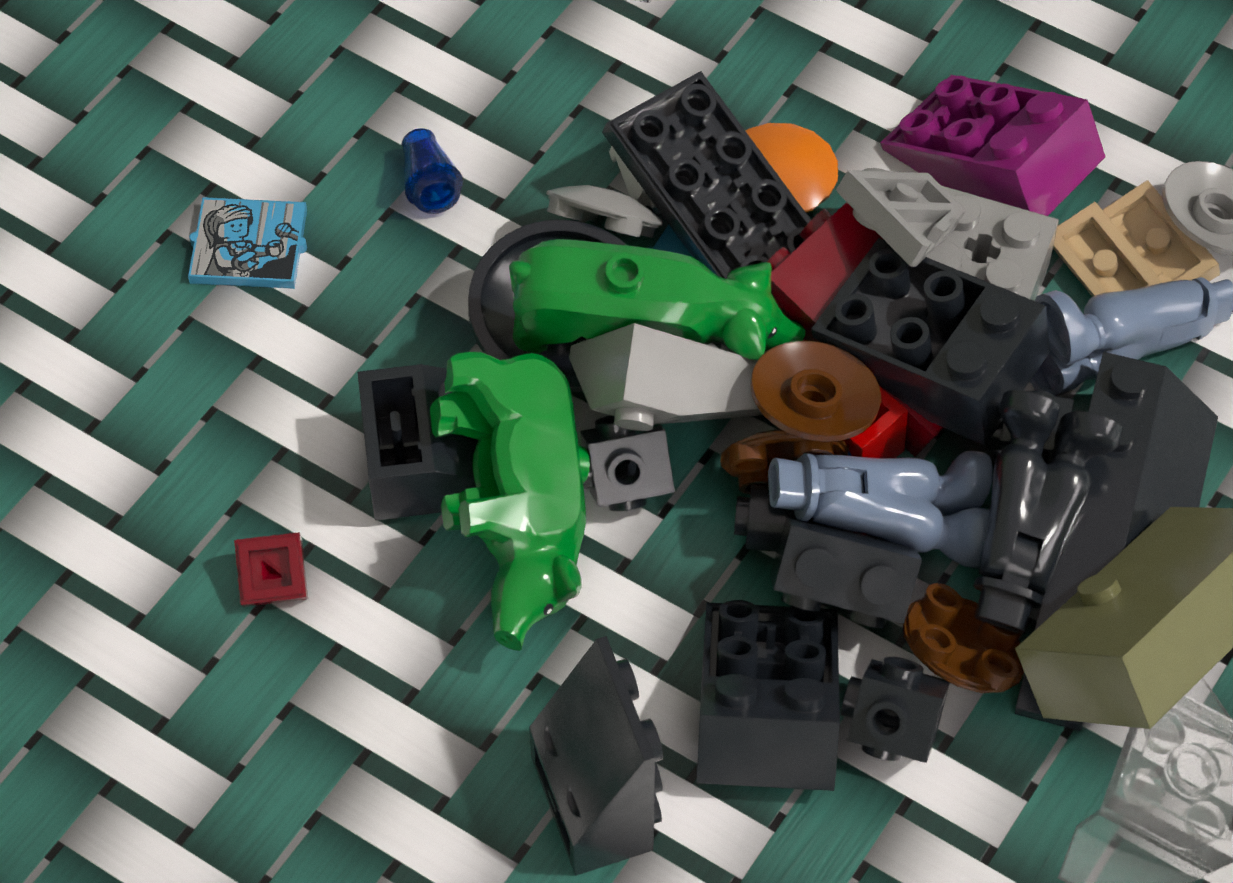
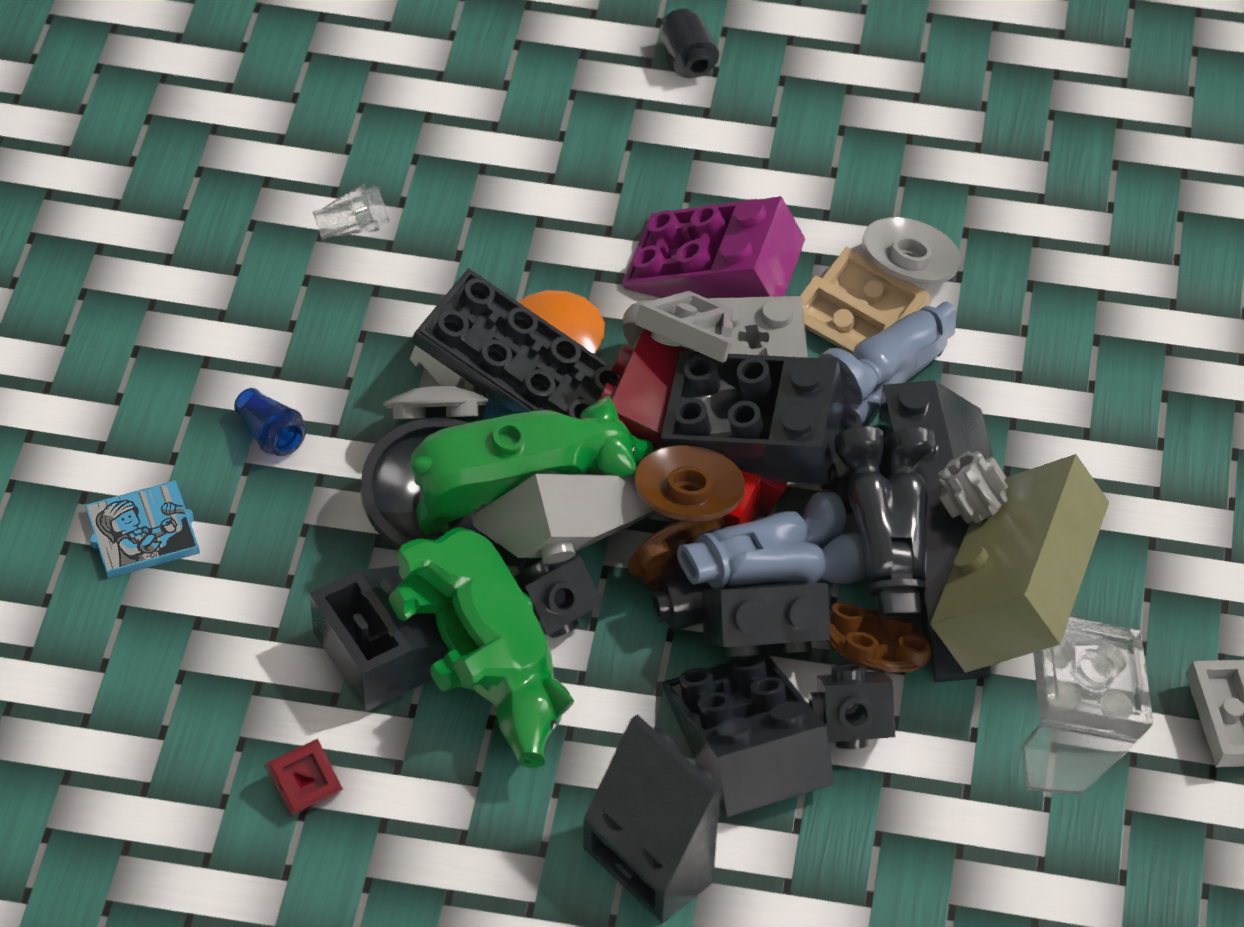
camera: 25 degrees left, 5 degrees down
none -> light grey gear [937,451,1008,524]

